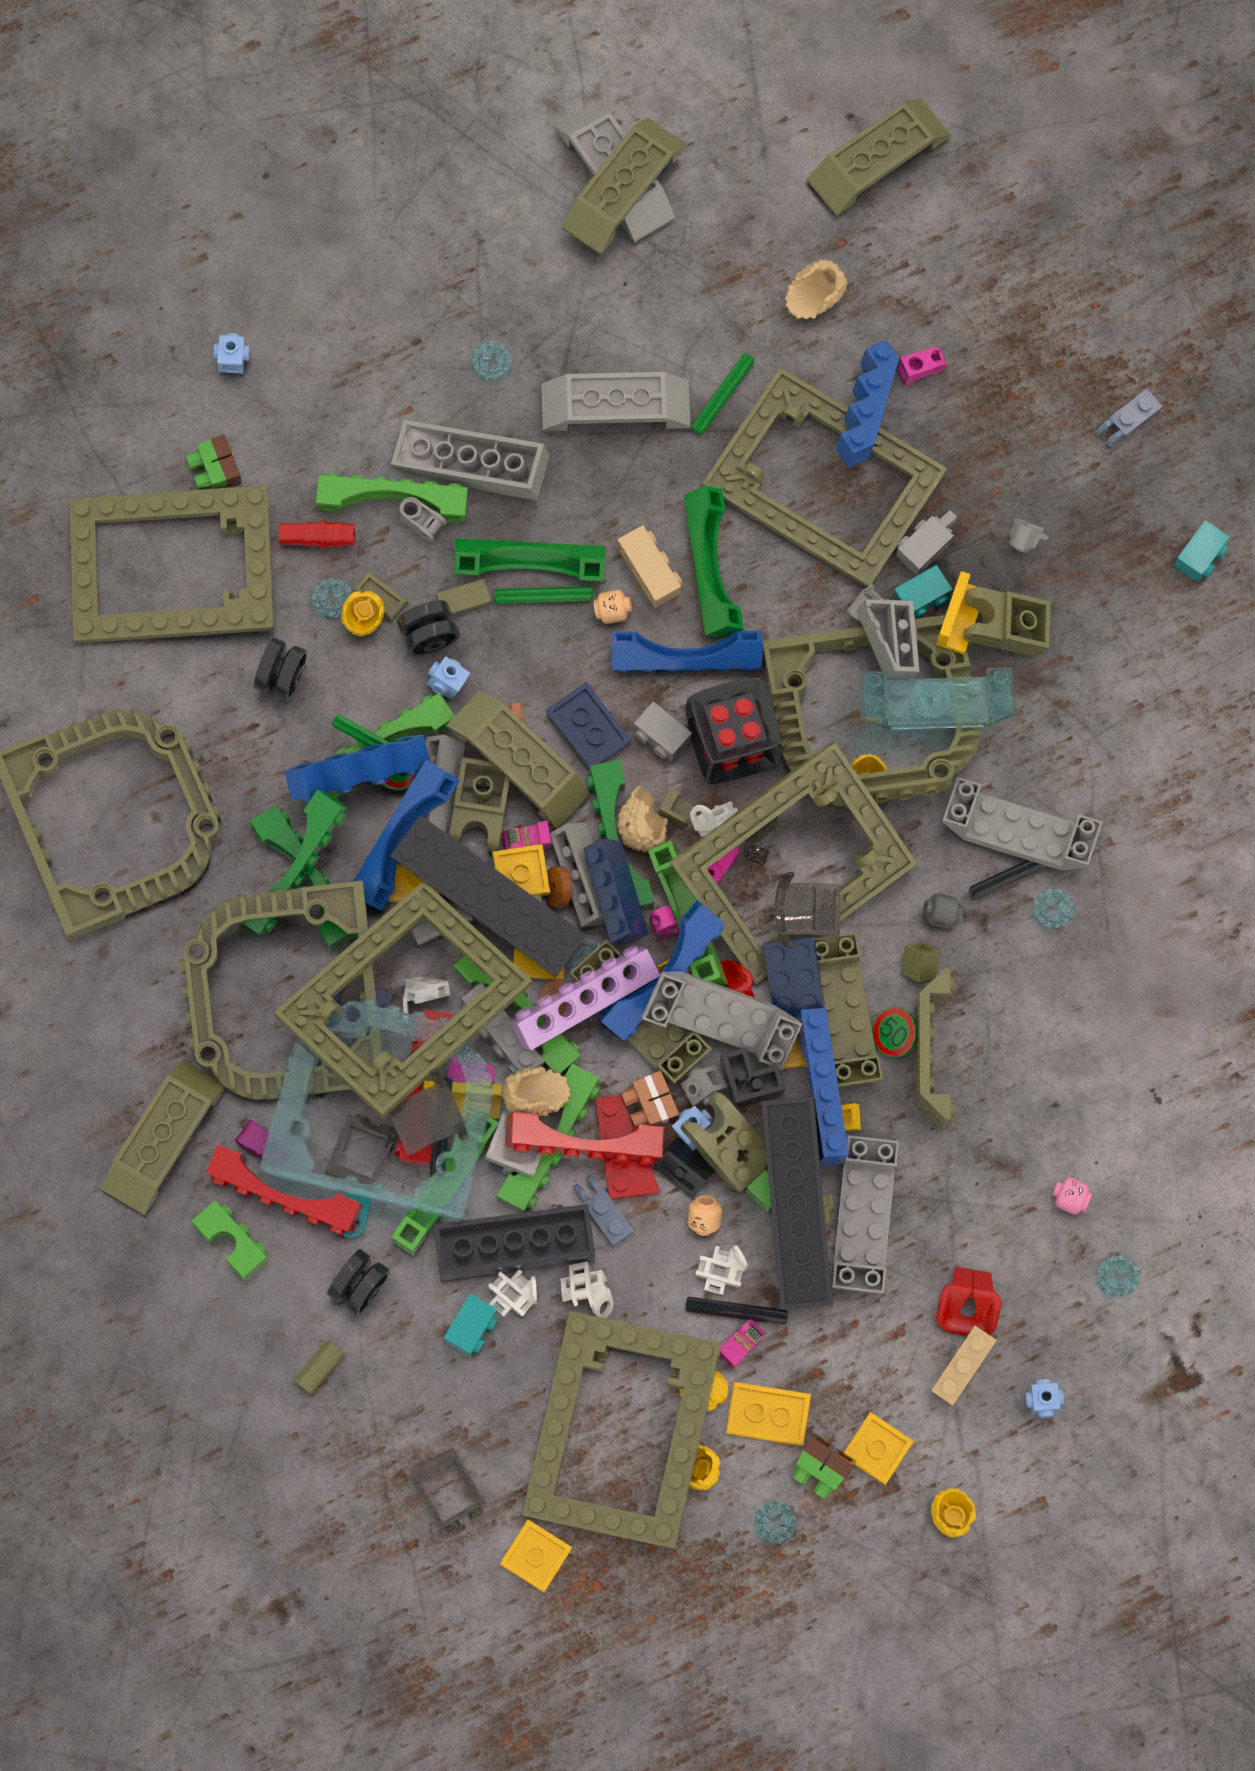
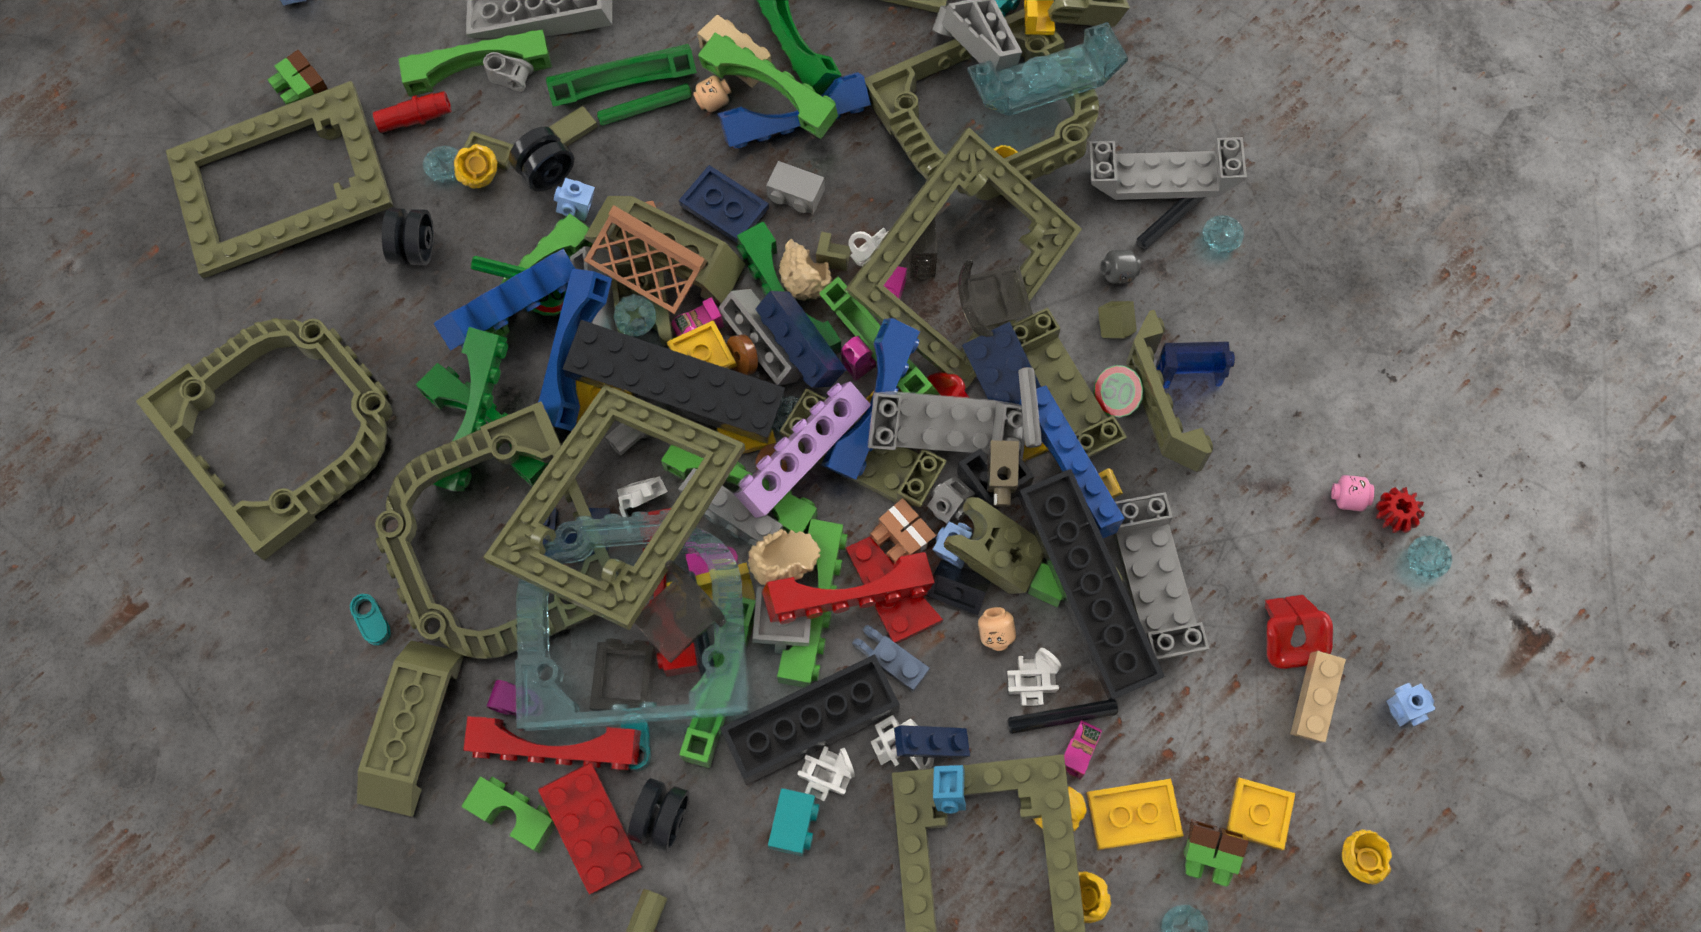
camera: 10 degrees left, 5 degrees down
black piece [685,677,783,784] -> none
none -> teal piece [350,593,391,646]
none -> red plate [538,762,642,895]
none -> nougat fence [584,205,708,314]
none -> clear light blue gear [613,294,656,336]
none -> bright green arch [698,32,838,139]
none -> dark blue plate [894,725,970,759]
none -> dark azure bracket [933,765,966,814]
none -> dark tan torso [987,440,1019,507]
none -> light grey axle [1018,367,1042,448]
none -> clear blue panel [1156,342,1235,388]
none -> red gear [1376,487,1425,533]

